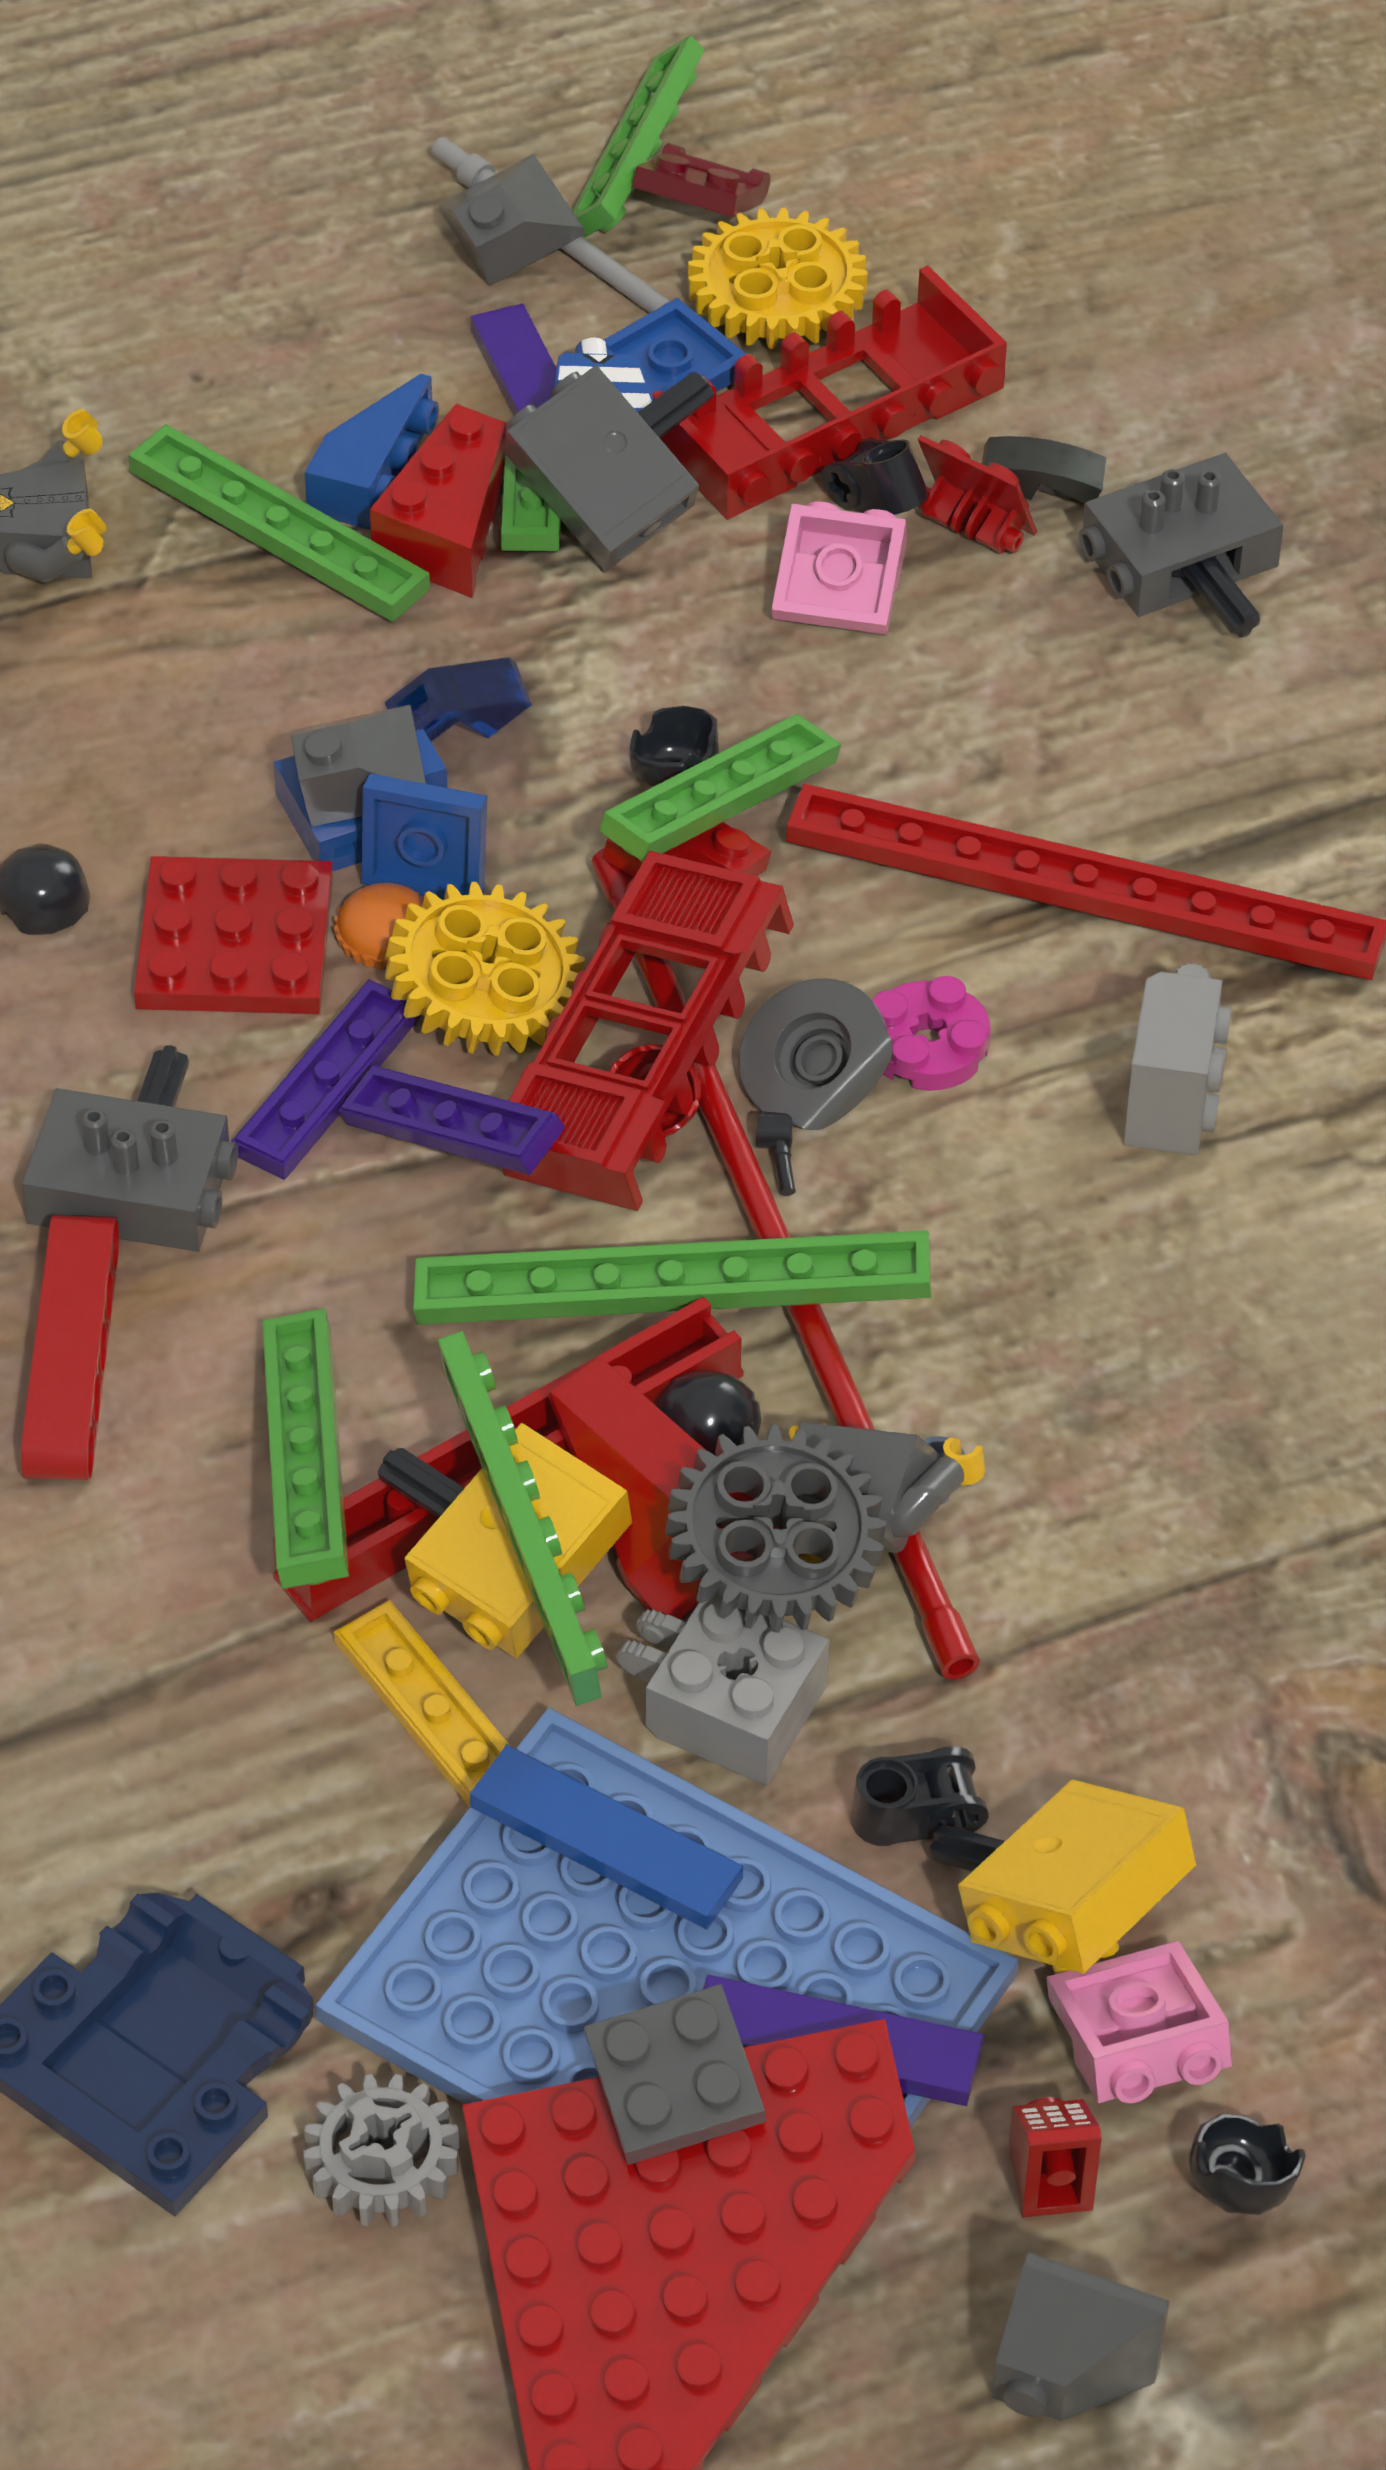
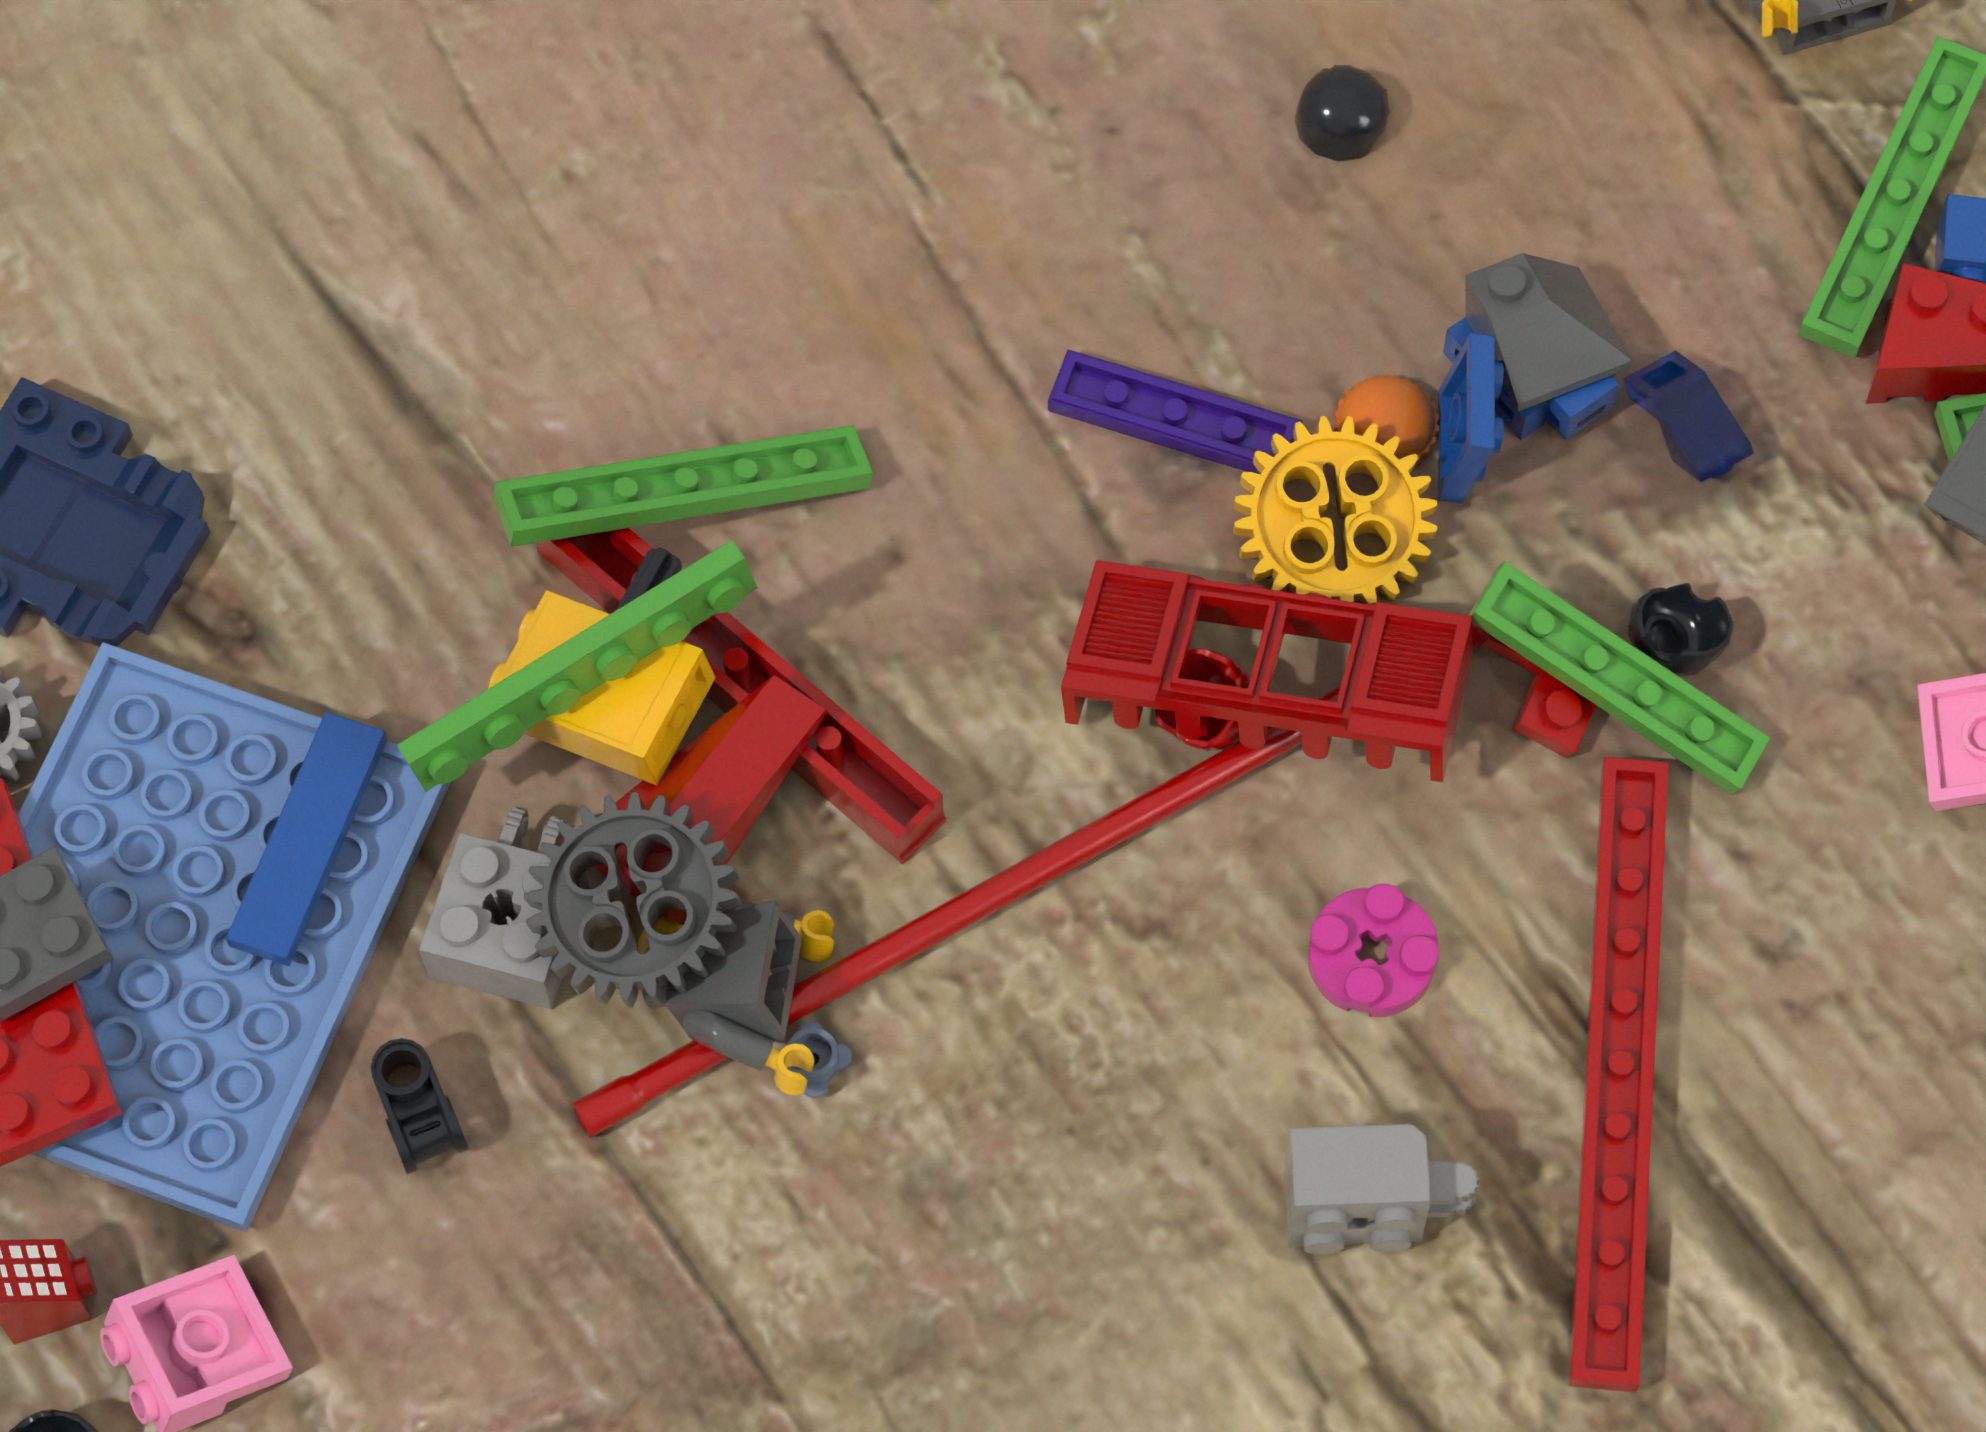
camera: 80 degrees right, 15 degrees up
red beam [21,1215,119,1481] -> none
dark grey piece [22,1045,238,1252] -> none
red plate [134,856,333,1015] -> none
yellow tile [334,1600,510,1807] -> none
dark purple tile [338,1065,565,1175] -> none
bright green plate [413,1230,931,1325] -> none
black hair [658,1370,762,1456] -> none
dark purple tile [702,1974,984,2106] -> none
dark grey hat [739,978,892,1130] -> none
black hand [756,1111,796,1196] -> none
yellow piece [929,1779,1196,1974] -> none

